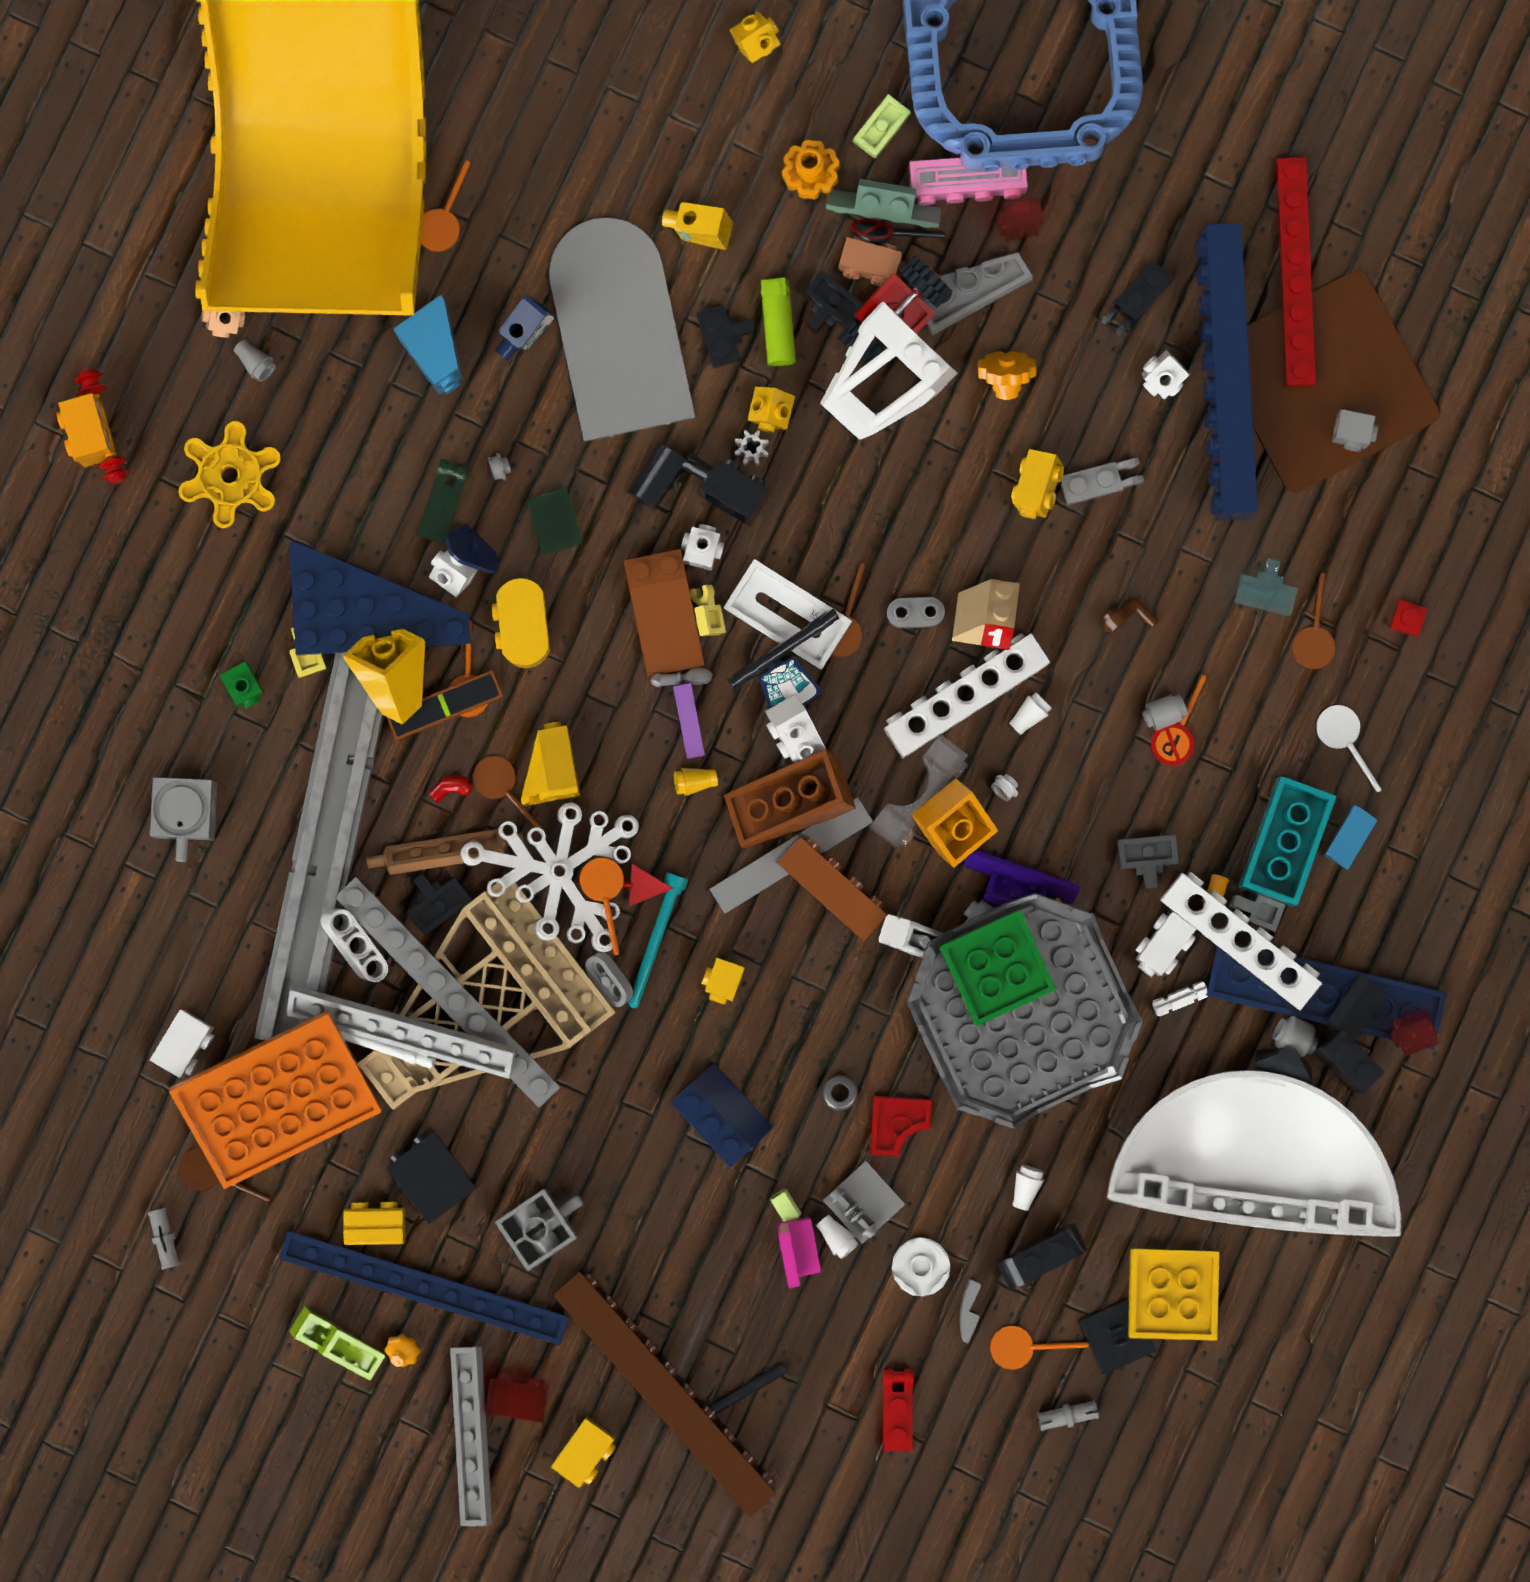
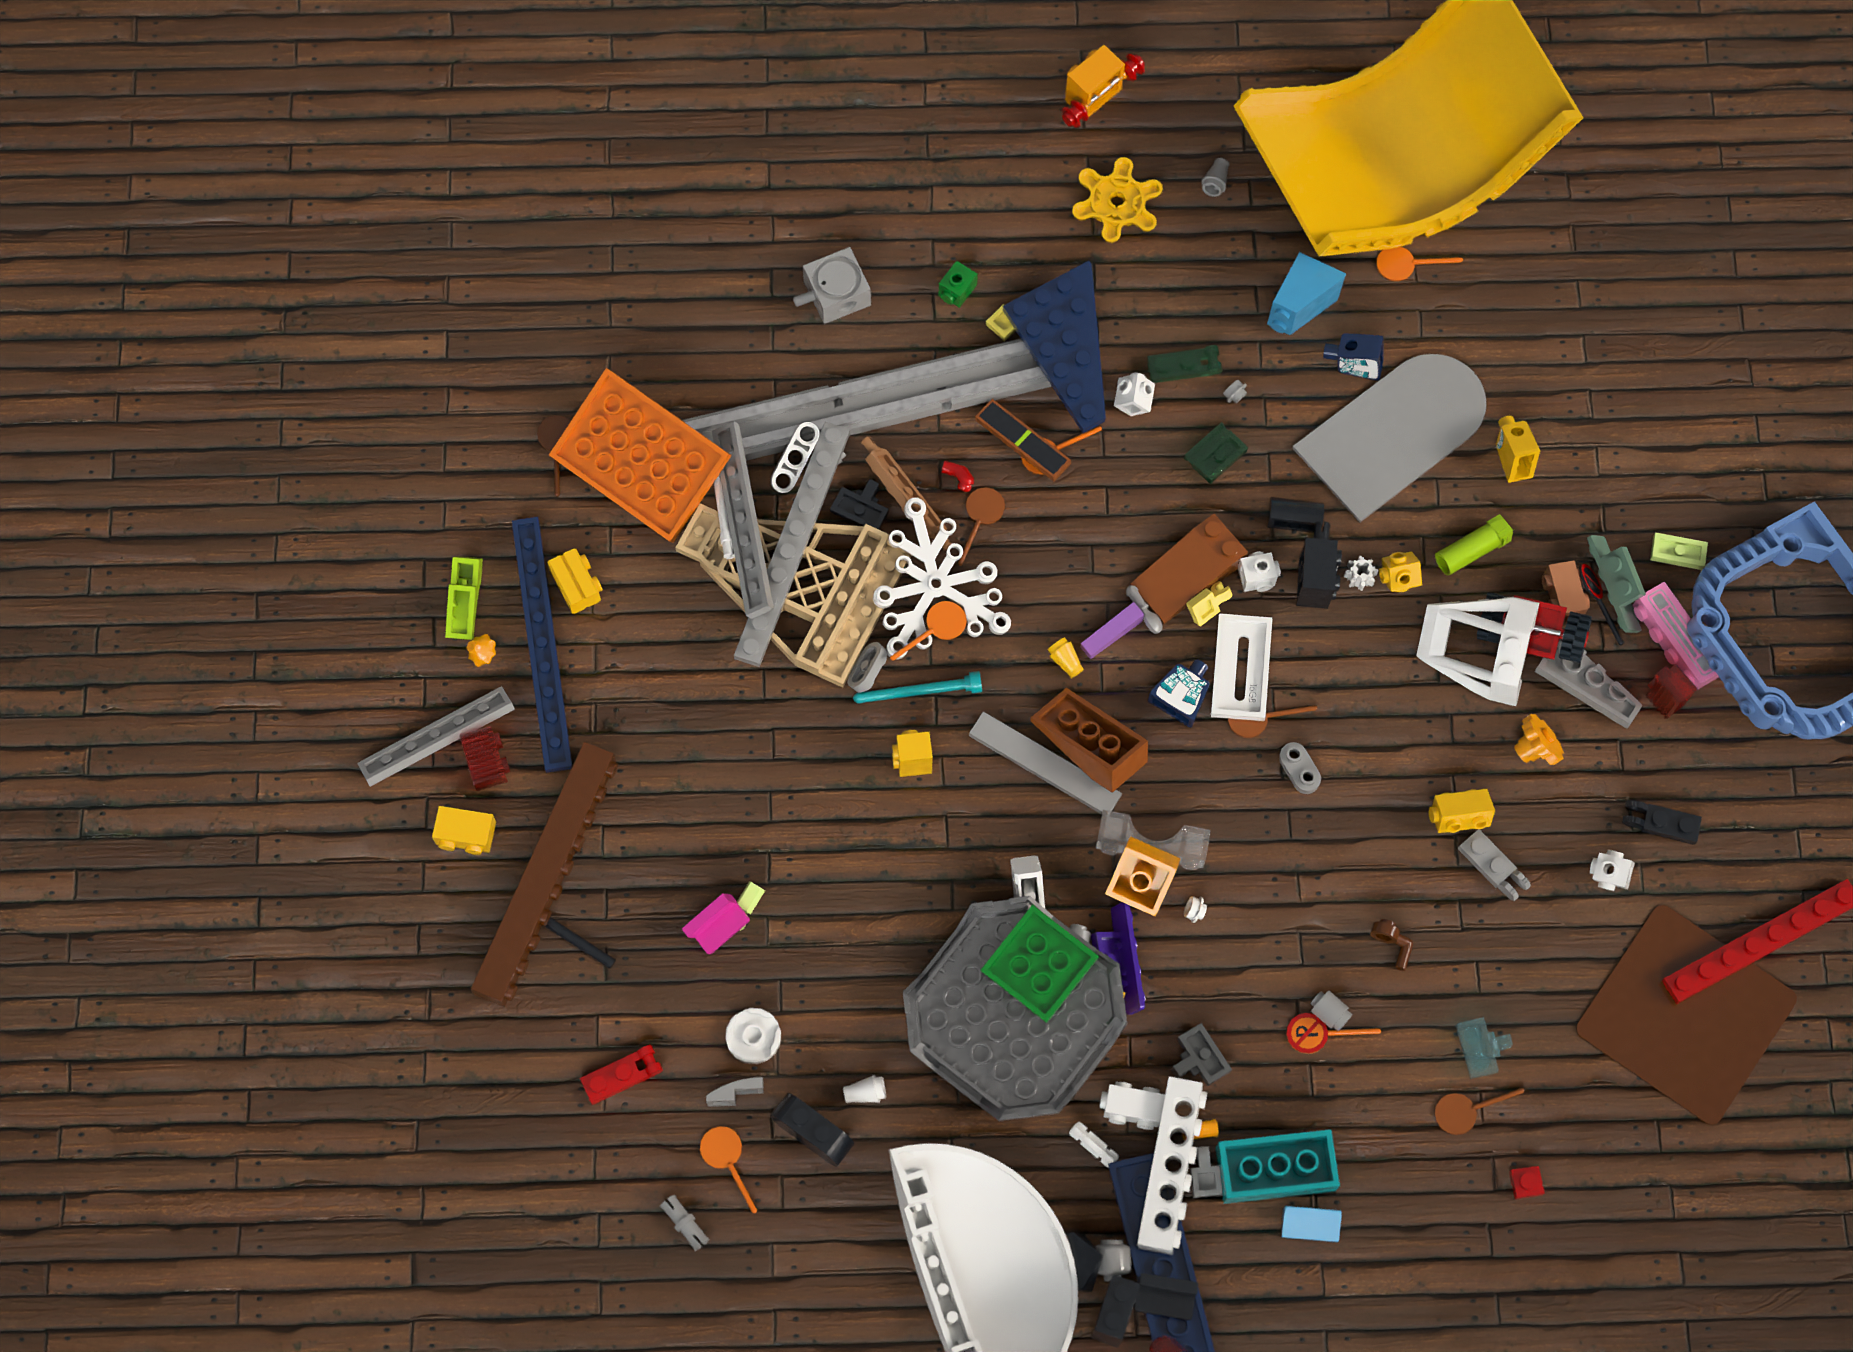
camera: 65 degrees right, 15 degrees down
light grey pin [147,1208,180,1269] -> none
white brick [150,1009,214,1078] -> none
light nougat brick [202,311,245,338] -> none
yellow slope [343,629,425,725] -> none
black brick [387,1131,478,1224] -> none
dark blue piece [445,525,499,573] -> none
yellow brick [492,578,550,668] -> none
light grey piece [495,1188,583,1271] -> none
yellow slope [521,722,581,806] -> none
red piece [577,863,673,906] -> none
dark blue slope [671,1063,773,1168] -> none
black hinge [696,304,755,369] -> none
black piece [727,609,839,689] -> none
yellow brick [730,12,781,63] -> none
white brick [765,694,826,763] -> none
dark orange brick [775,836,887,941] -> none
light orange plant [782,140,840,199] -> none
black hinge [803,271,863,334] -> none
white cone [816,1215,859,1259] -> none
flat silver piece [822,1074,858,1111] -> none
light grey hinge [823,1161,905,1244] -> none
red tile [870,1096,932,1156] -> none
white brick [884,633,1050,759] -> none
tan slope [952,579,1020,650] -> none
white cone [1009,692,1052,735] -> none
black piece [1079,1298,1157,1375] -> none
yellow plate [1128,1249,1219,1340] -> none
dark blue brick [1195,223,1258,522] -> none
white piece [1316,705,1381,792] -> none
light grey brick [1332,409,1378,452] -> none

